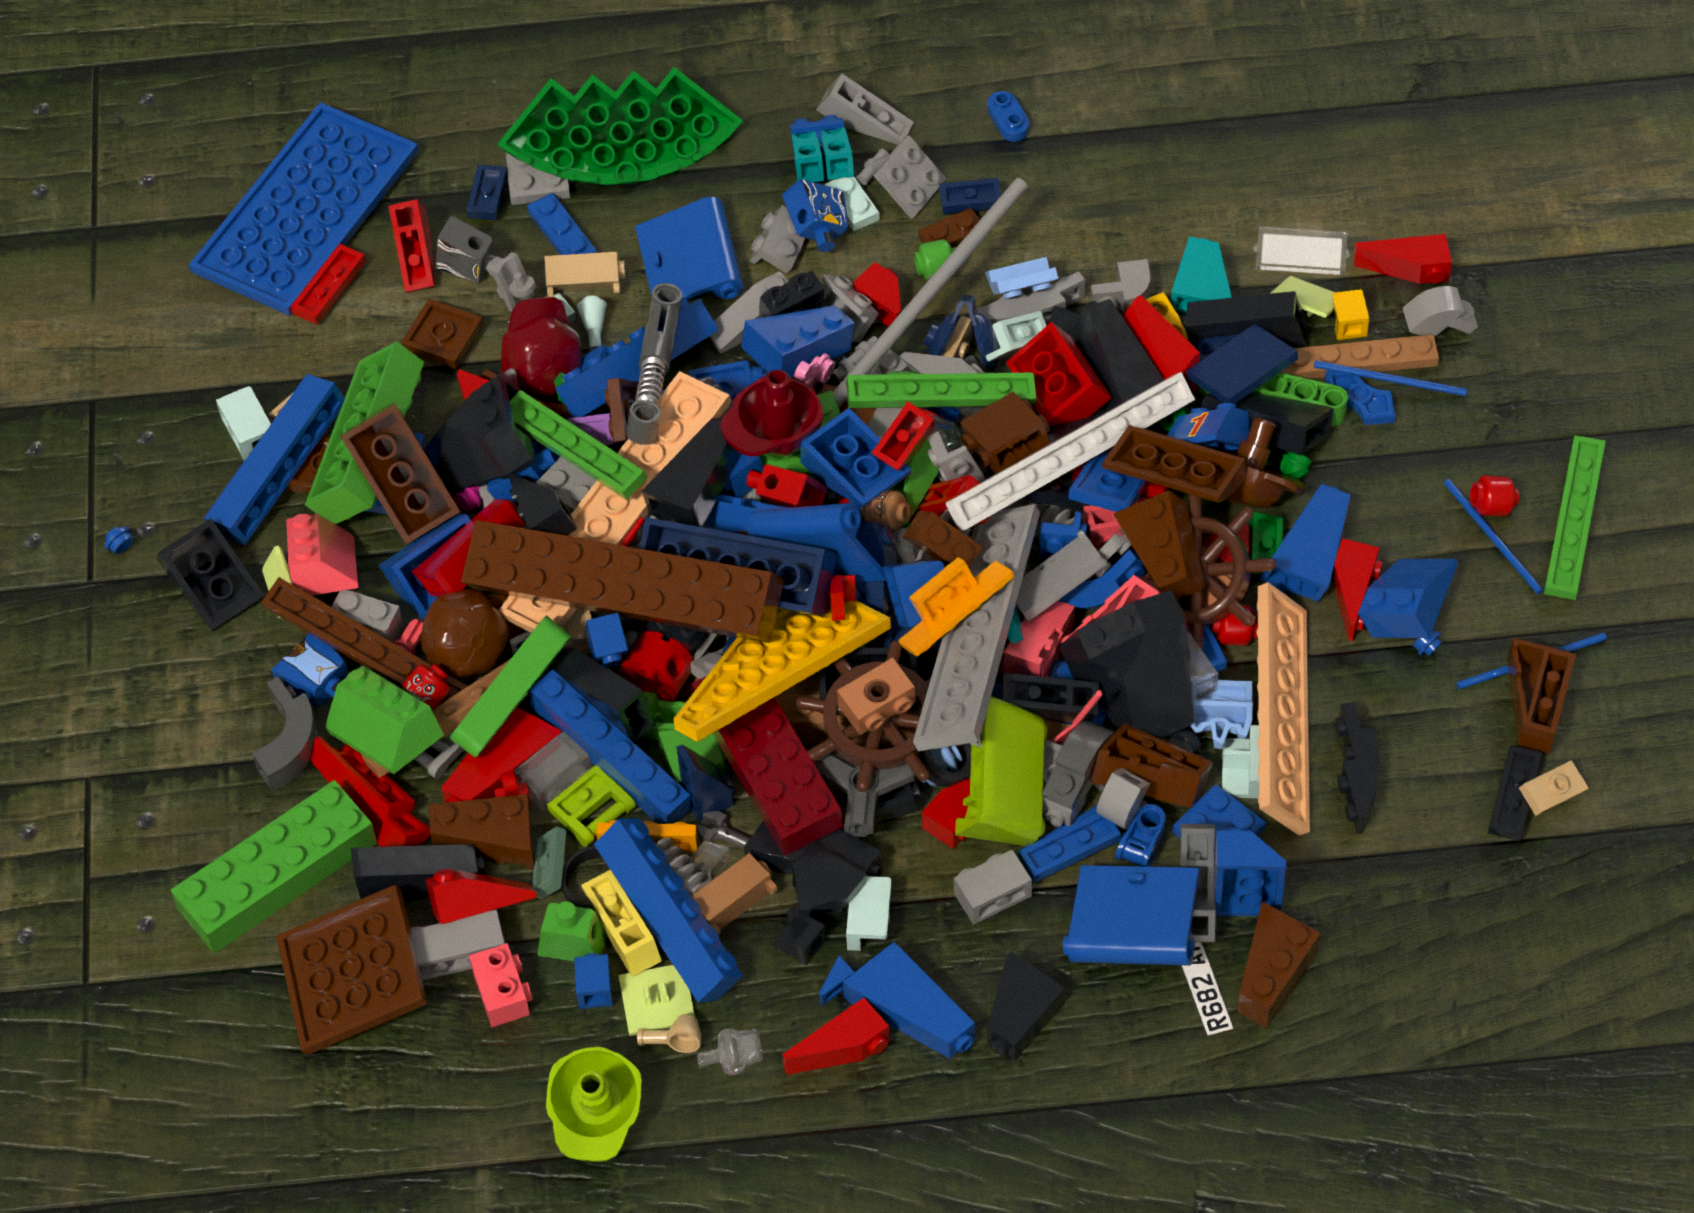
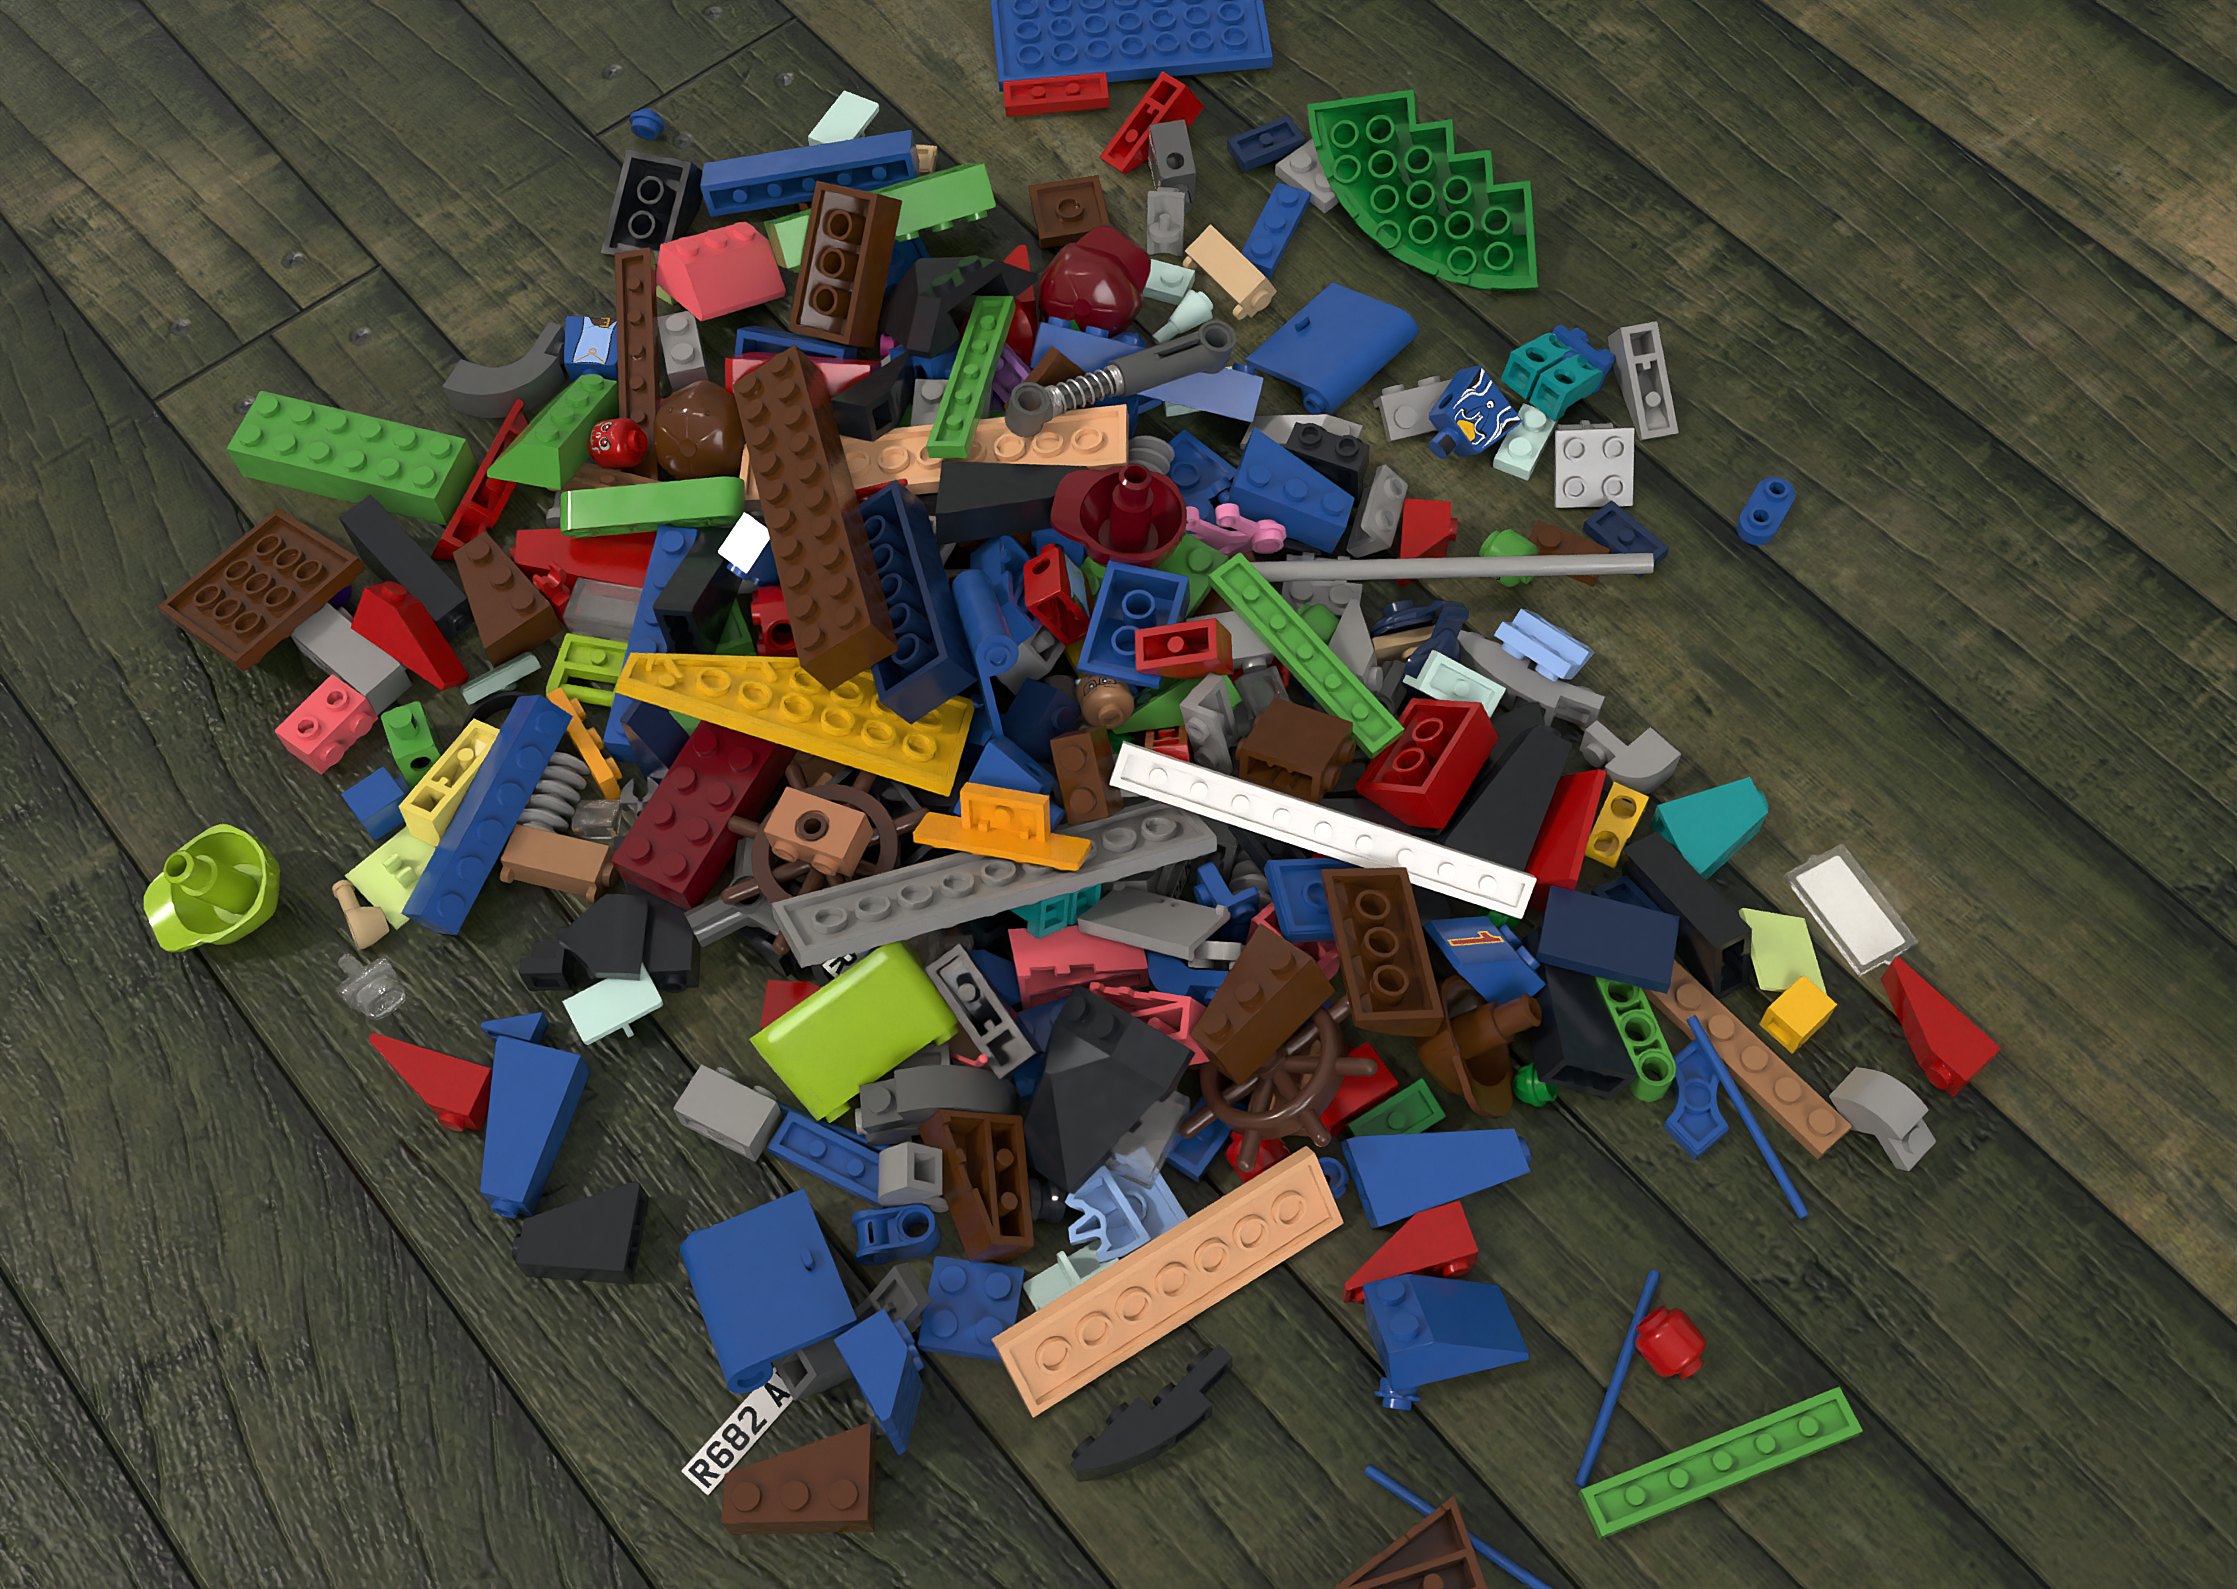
camera: 55 degrees right, 5 degrees up
red slope [830,575,856,621] -> none

